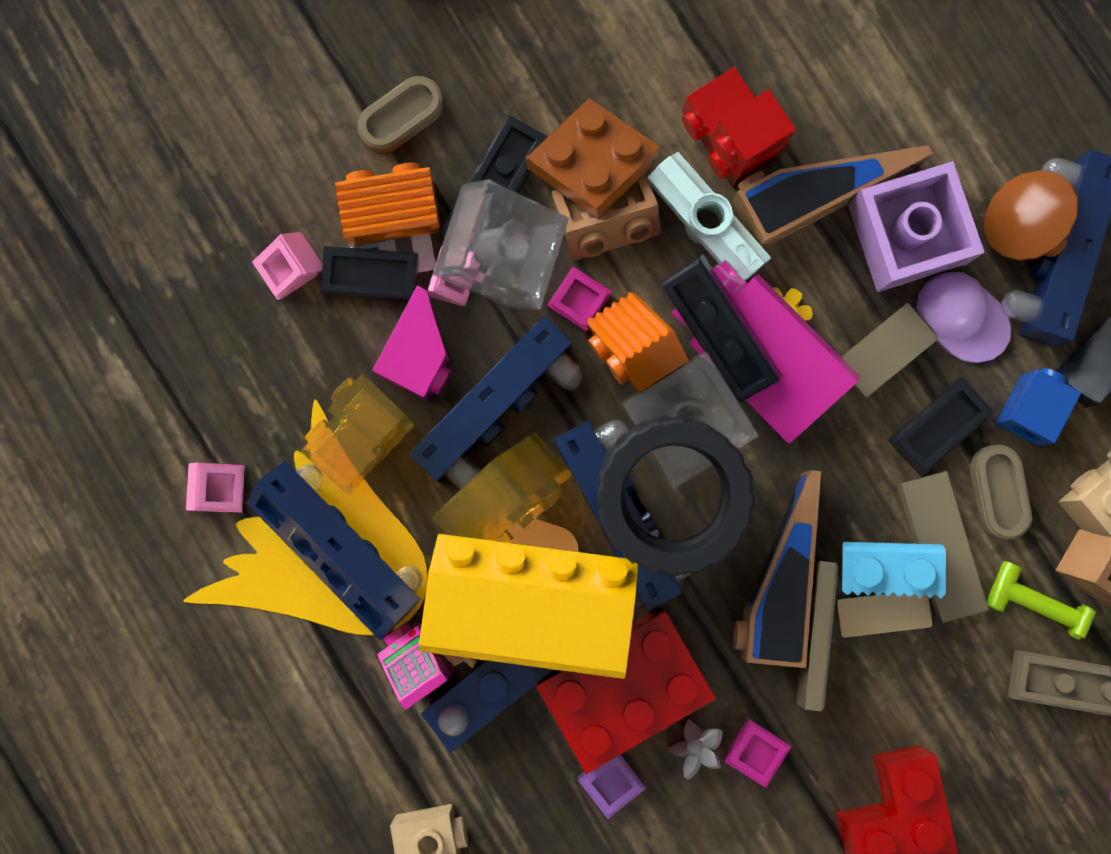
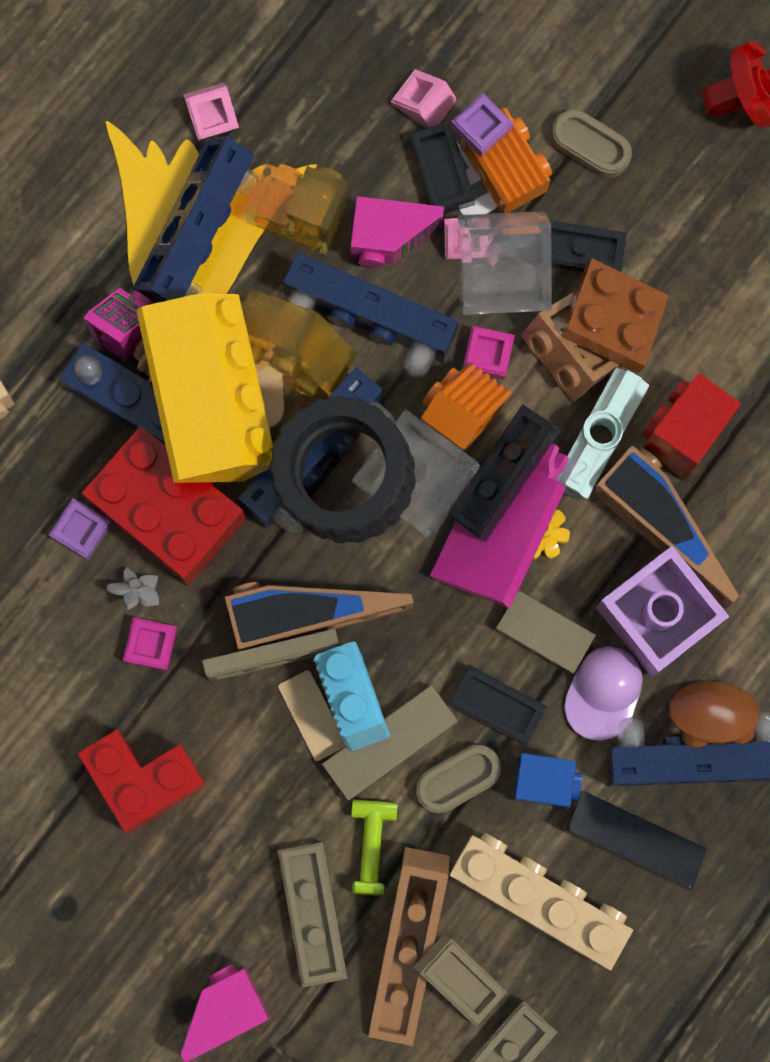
camera: 65 degrees right, 5 degrees down
none -> medium lavender tile [451,93,514,157]

